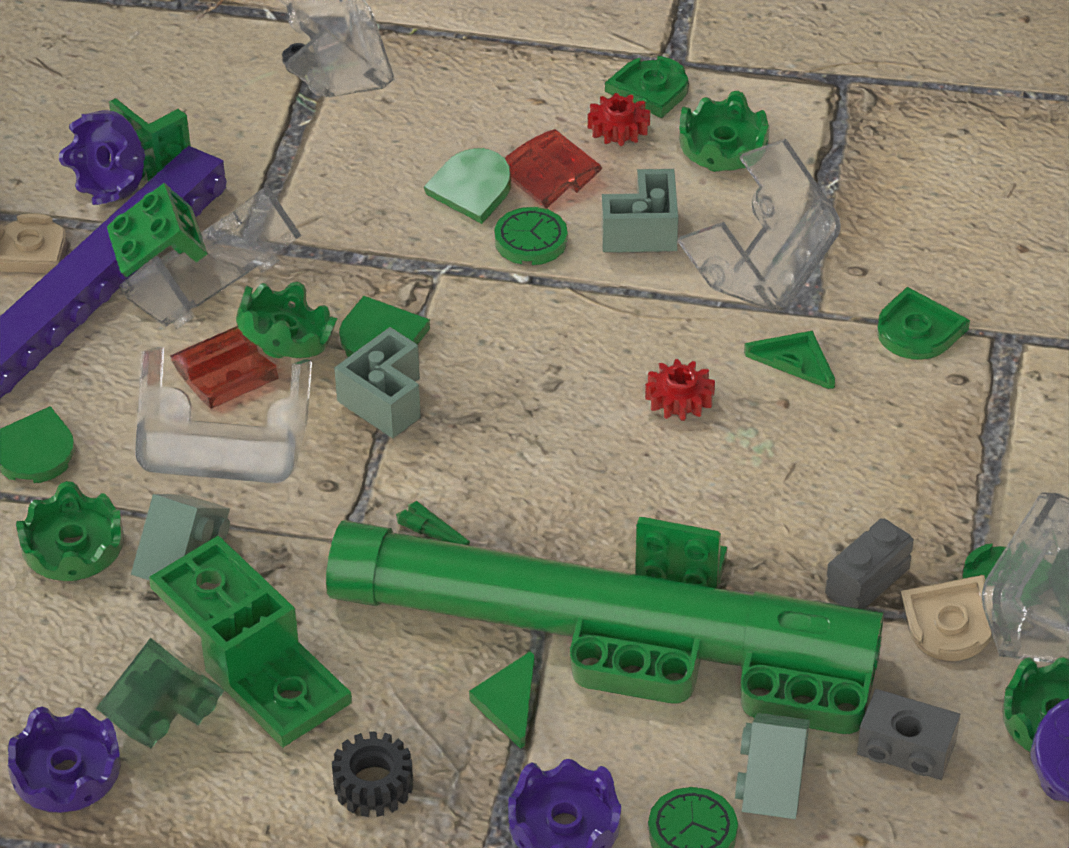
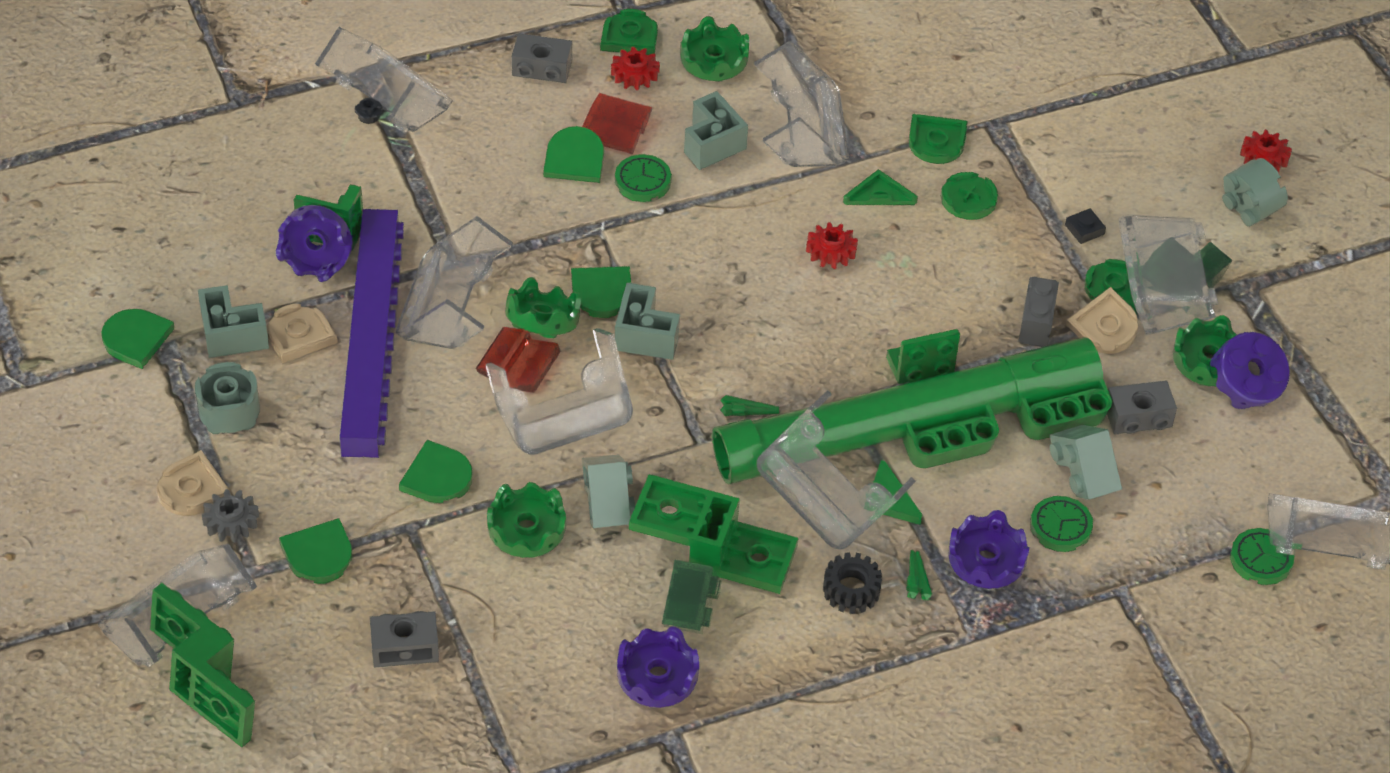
camera: 35 degrees left, 5 degrees up
green bracket [107,183,208,277] -> none
none -> dark grey brick [512,33,572,83]
none -> clear windscreen [757,390,916,550]
none -> green piece [906,550,932,601]
none -> green tile [940,172,998,220]
none -> black plate [1065,208,1106,244]

